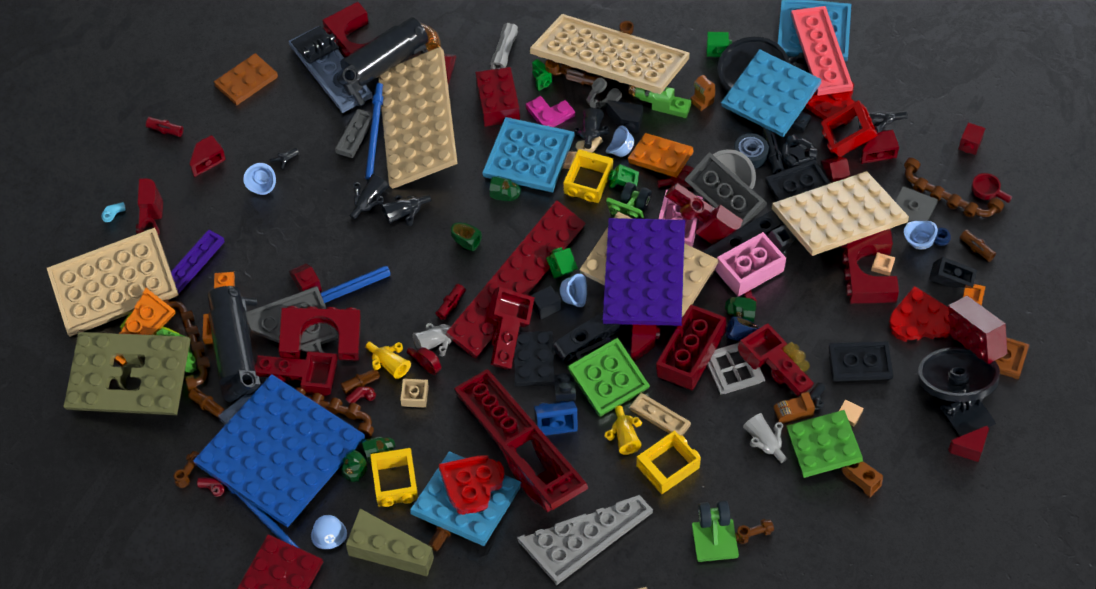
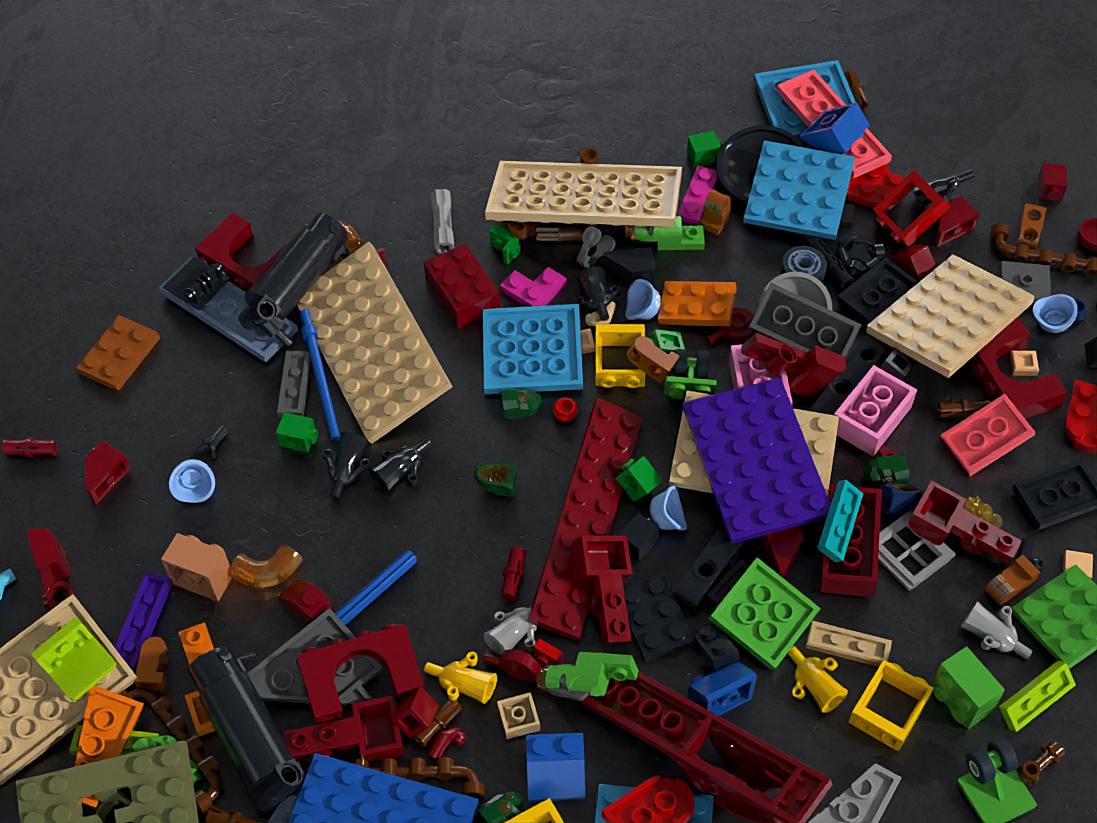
camera: 20 degrees left, 0 degrees up
none -> lime bracket [31,617,116,701]
none -> dark orange leg [134,637,170,693]
none -> nougat brick [161,533,233,602]
none -> clear orange cylinder [228,545,303,588]
none -> green brick [276,412,318,453]
none -> dark red brick [391,686,439,738]
none -> blue slope [526,733,585,802]
none -> red plate [534,639,563,669]
none -> bright green plate [536,652,639,701]
none -> red plate [553,398,578,422]
none -> dark orange leg [627,336,680,383]
none -> dark pink plate [677,165,718,226]
none -> blue slope [800,102,870,154]
none -> teal plate [817,480,863,563]
none -> reddish brown axle [844,69,869,110]
none -> bright green brick [931,646,1005,730]
none -> reddish brown pin [937,399,990,419]
none -> coral tile [940,394,1035,476]
none -> lime plate [999,660,1076,732]
none -> dark orange leg [1016,203,1046,249]

